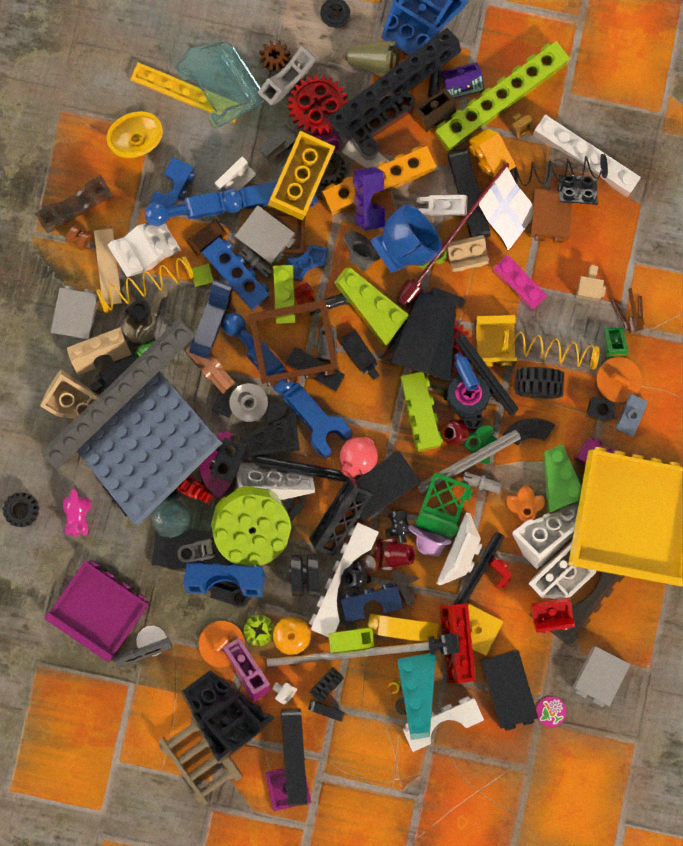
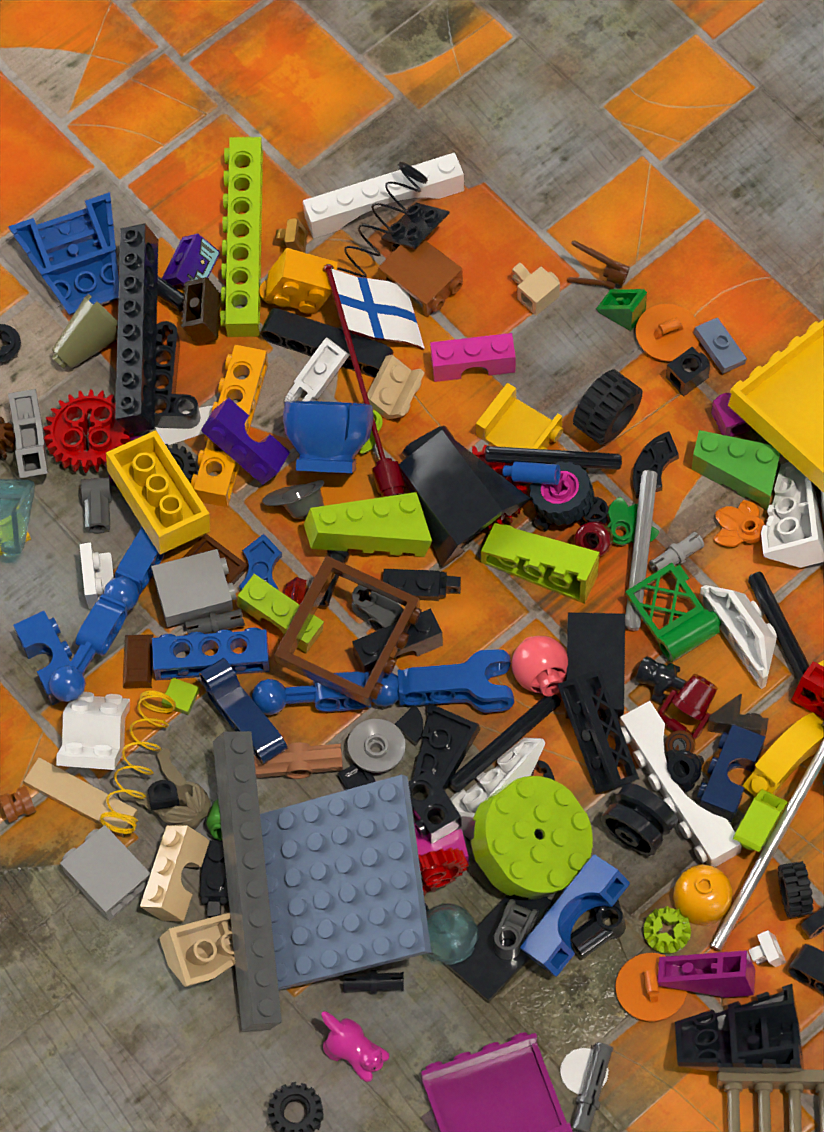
camera: 50 degrees left, 20 degrees down
lavender piece [408,525,452,557] -> none
red bracket [489,559,512,589] -> none
yellow piece [500,329,600,370] -> none

